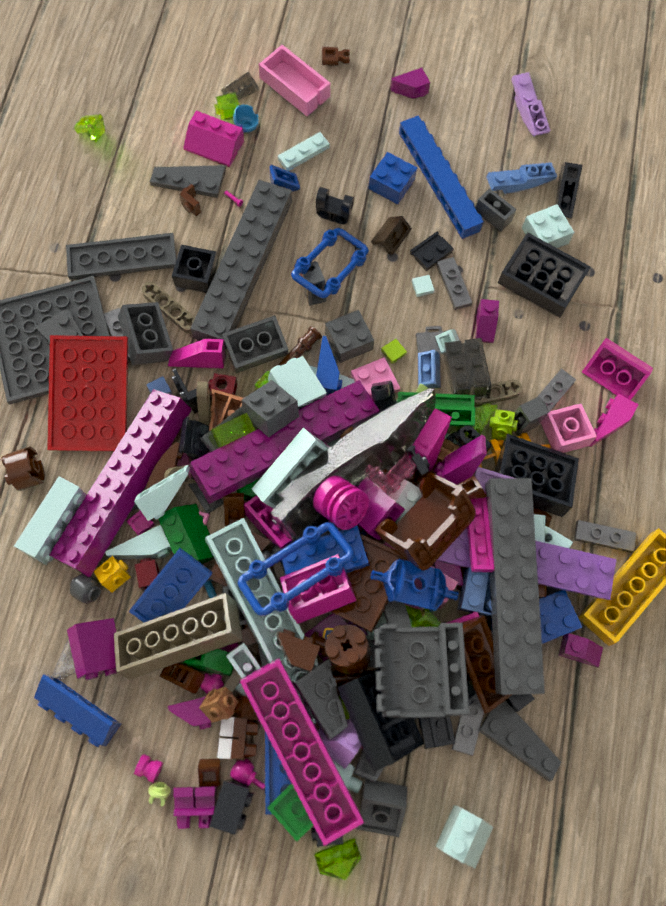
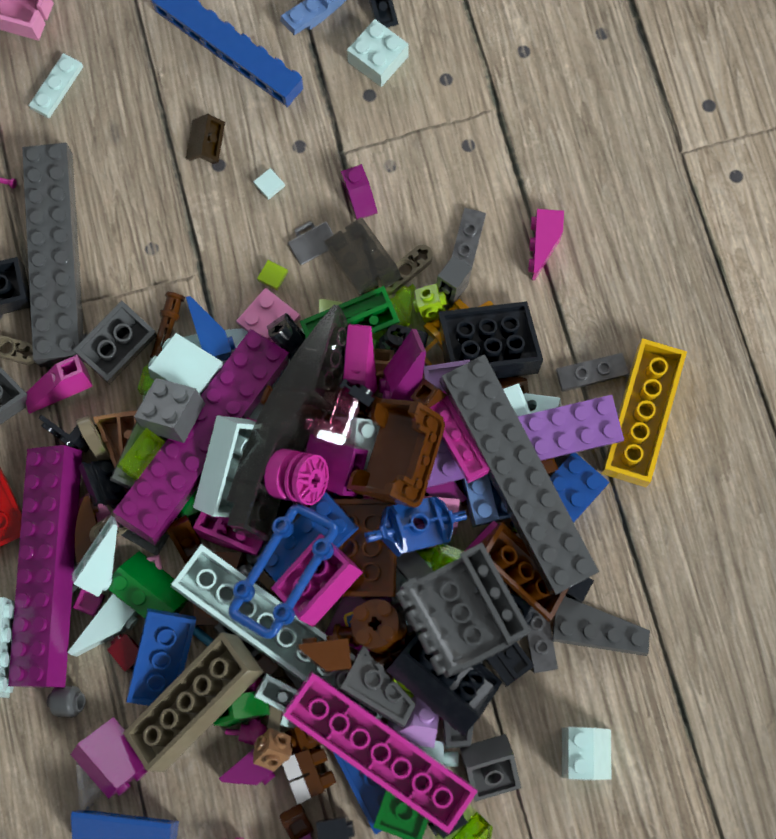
camera: 20 degrees left, 5 degrees up
yellow brick [94,556,131,593] -> none
medium blue tile [146,376,172,395] -> none
reddish brown slope [159,662,205,694] -> none
dark red brick [209,373,238,395] -> none
dark pink piece [230,759,265,790] -> none
blue slope [269,164,300,191] -> none
blue bar [291,228,369,298] -> none
dark grey torso [300,261,326,306] -> none
black piece [316,187,354,224] -> none
dark grey brick [325,310,374,363] -> none
blue brick [369,152,417,205] -> none
black plate [410,231,454,271] -> none
medium blue slope [418,350,441,388] -> none
light aqua slope [435,329,461,353] -> none
flat silver plate [437,257,472,310] -> none
dark grey brick [475,188,516,232] -> none
black slope [498,232,591,318] -> none
bright pink brick [541,404,597,453] -> none
magenta slope [558,633,603,668] -> none
dark pink slope [582,338,653,400] -> none

